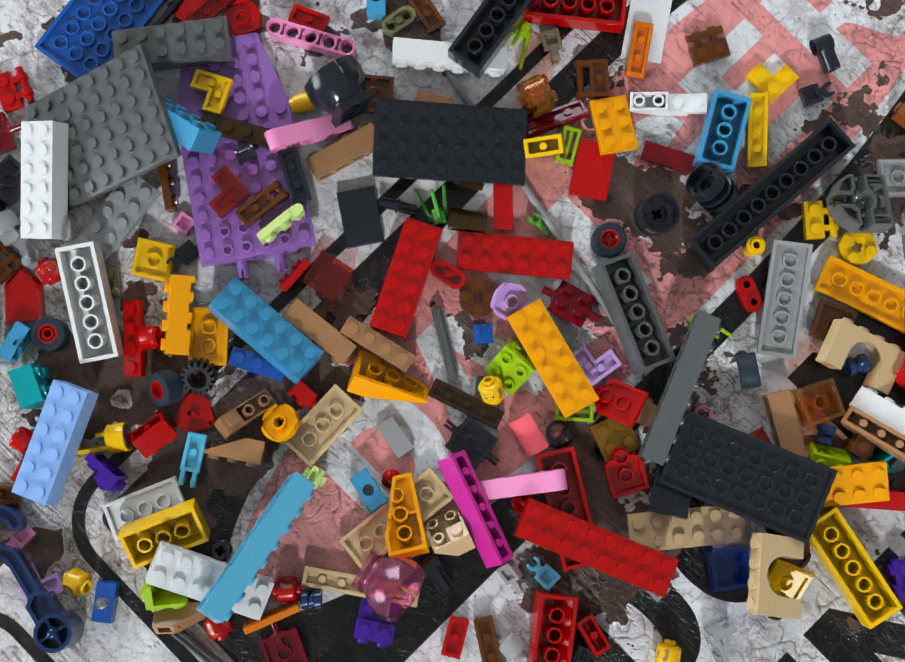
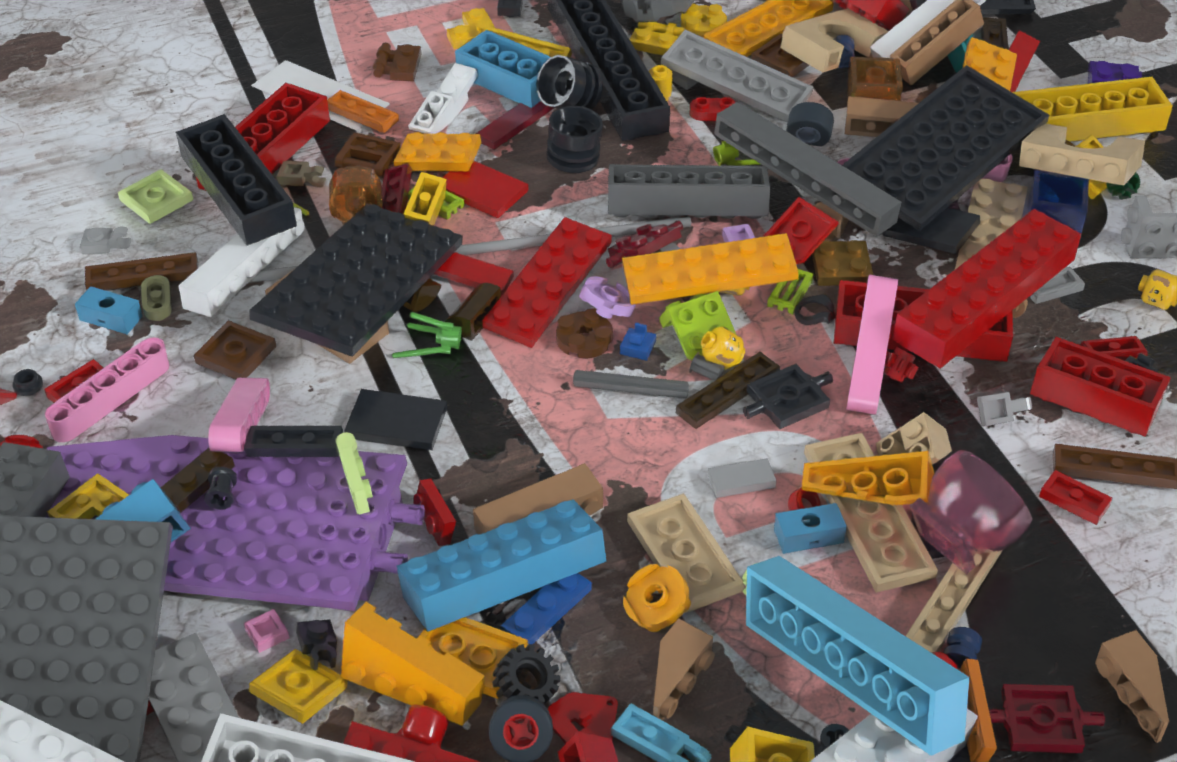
camera: 60 degrees left, 40 degrees down
reddish brown plate [158,161,179,213] -> none
clear red plate [208,165,251,219] -> none
medium nougat slope [214,388,277,440] -> none
reddish brown plate [234,180,290,229] -> none
red brick [287,380,319,409] -> none
yellow brick [289,92,316,114] -> none
clear red plate [302,250,355,302] -> none
black plate [304,55,374,128] -> none
medium nougat brick [305,122,374,183] -> none
medium nougat brick [340,316,416,373] -> none
light orange wedge [347,350,429,403] -> none
dark purple plate [353,597,400,648] -> none
red brick [369,217,443,340] -> none
black axle [379,195,417,216] -> none
red plate [431,259,466,289] -> none
dark pink brick [437,450,514,568] -> none
light grey head [498,632,527,662] -> none
coral brick [508,413,549,458] -> none
medium azure plate [526,556,561,591] -> none
bright green hand [527,212,549,236] -> none
black wheel [591,222,627,259] -> none
red plate [604,446,650,499] -> none
dark blue wheel [813,423,837,446] -> none
reddish brown brick [842,433,876,461] -> none

